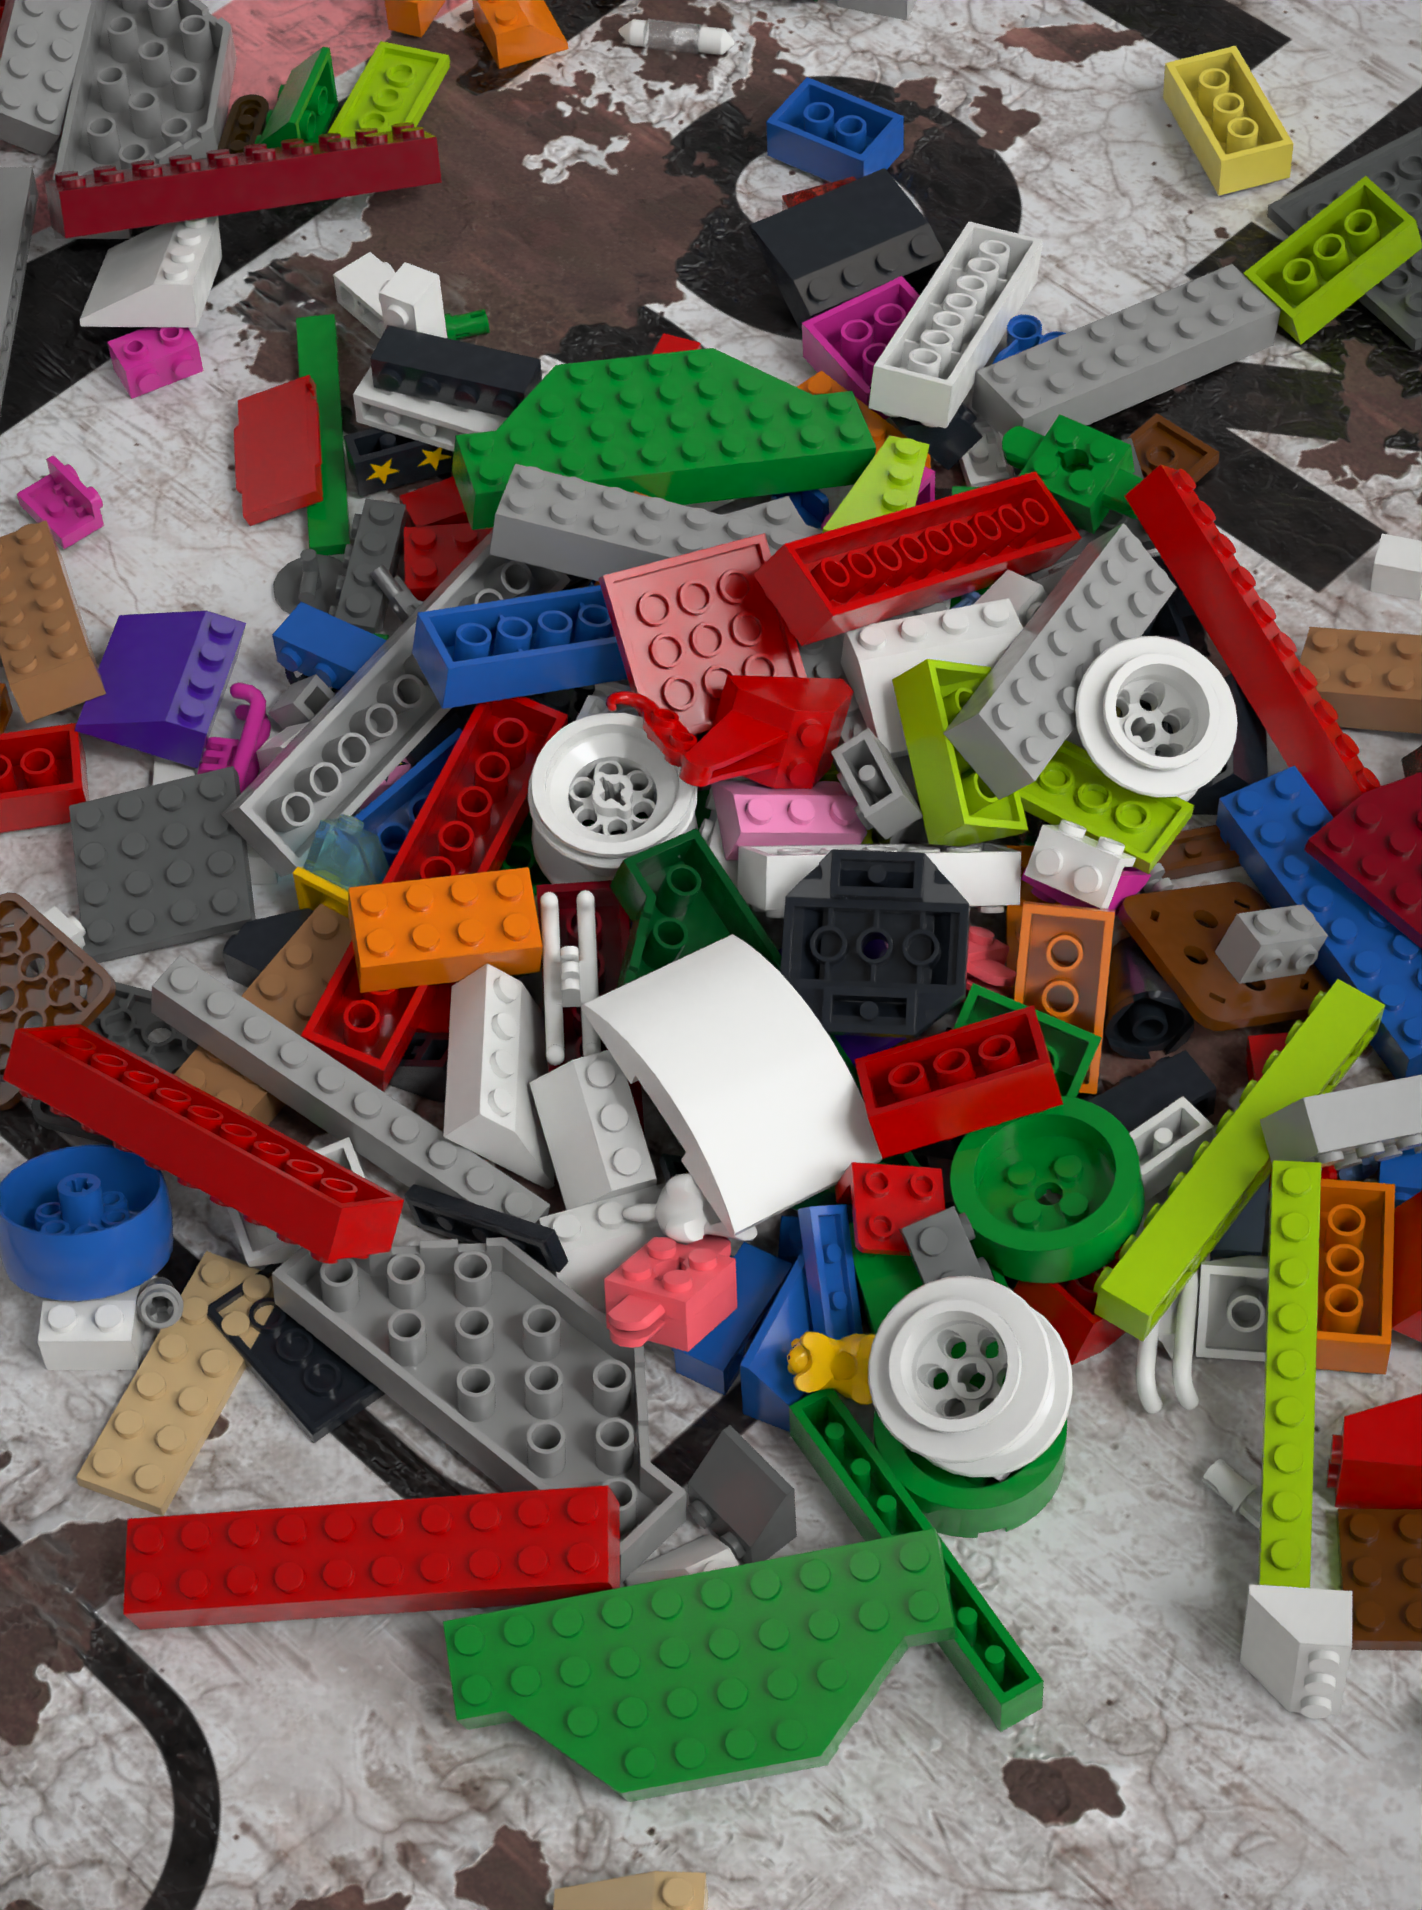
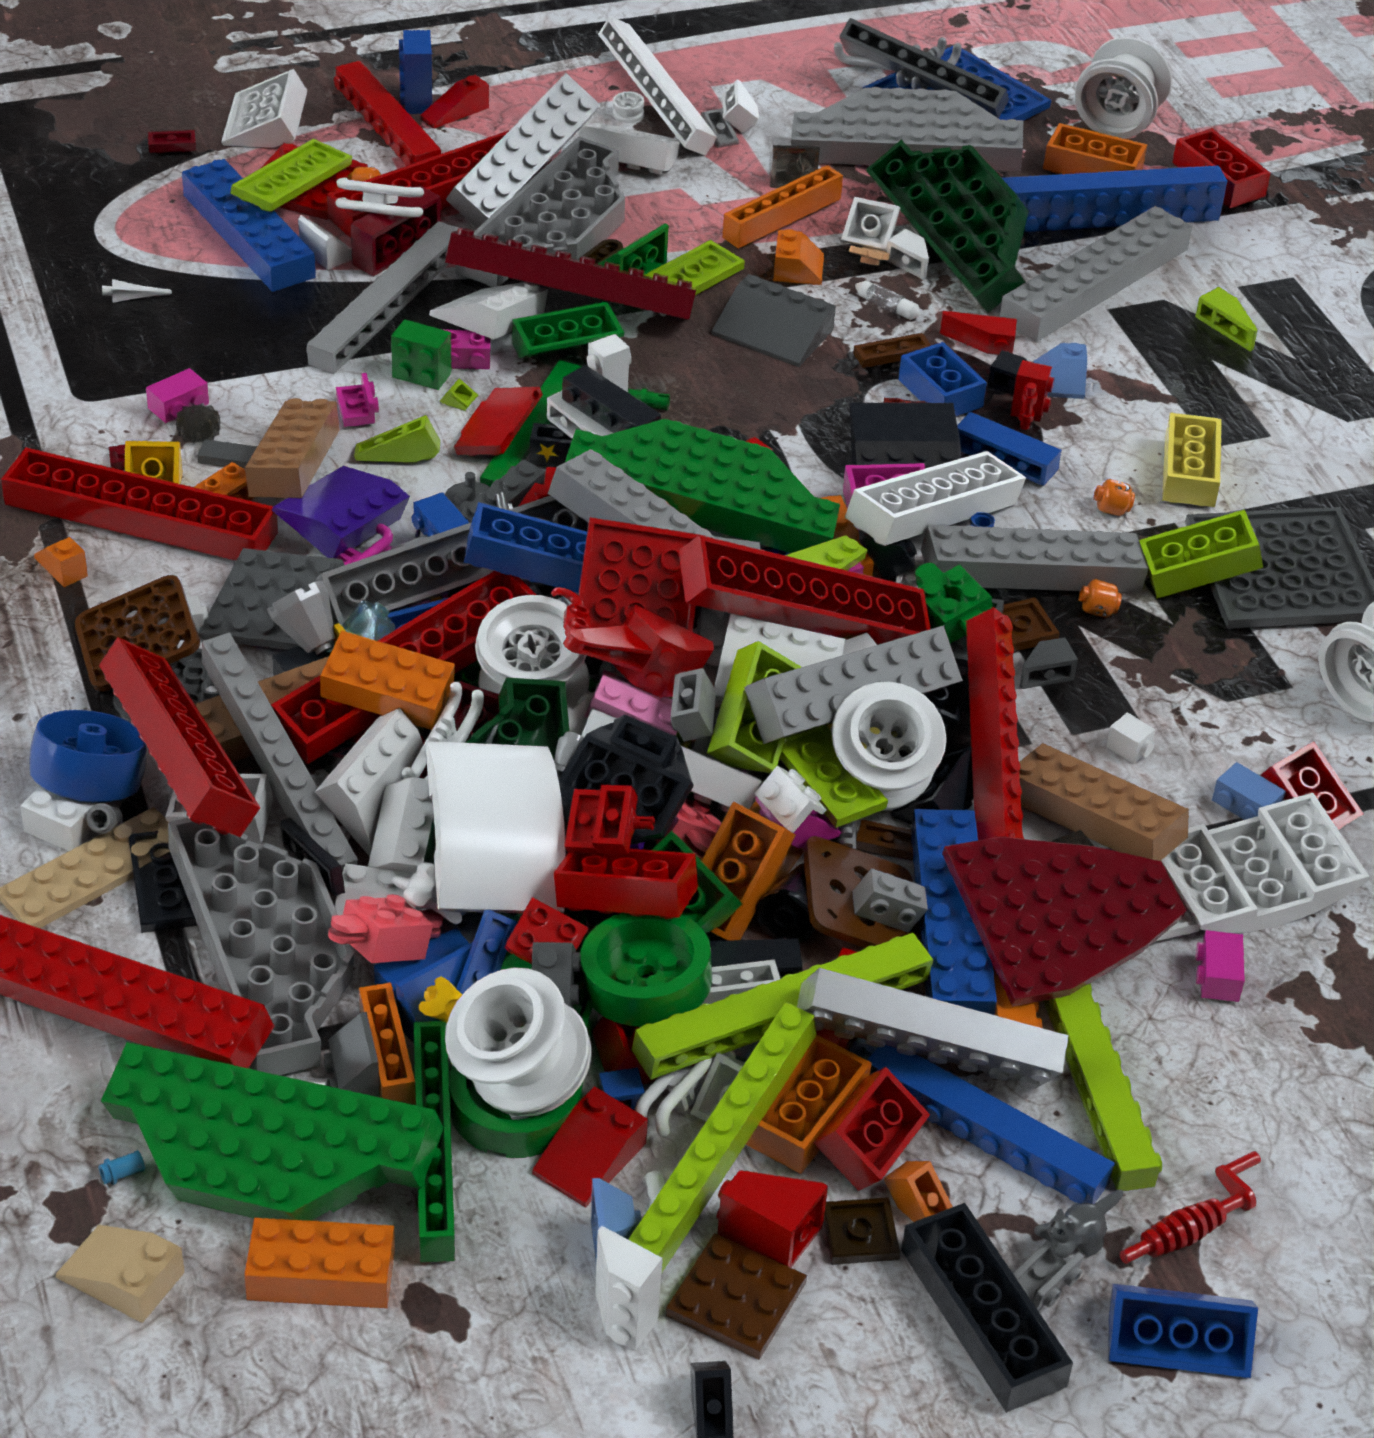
camera: 20 degrees right, 10 degrees down
none -> dark azure pin [98,1150,145,1185]
none -> orange brick [244,1218,395,1308]
none -> light grey cone [267,581,336,655]
none -> lime slope [354,415,441,462]
none -> orange brick [359,982,416,1105]
none -> green brick [391,319,451,390]
none -> lime slope [440,378,478,411]
none -> green slope [512,302,624,358]
none -> red slope [532,1086,648,1208]
none -> light grey cone [554,732,584,778]
none -> red plate [564,785,655,855]
none -> medium blue slope [590,1178,642,1262]
none -> blue panel [598,1067,645,1110]
none -> dark grey slope [712,274,836,367]
none -> reddish brown plate [853,333,931,368]
none -> red slope [940,311,1017,355]
none -> blue brick [957,412,1062,486]
none -> black slope [988,350,1027,395]
none -> red brick [1010,360,1055,430]
none -> dark grey slope [1020,637,1078,689]
none -> medium blue slope [1033,343,1087,399]
none -> orange head [1078,579,1122,618]
none -> orange head [1093,479,1135,516]

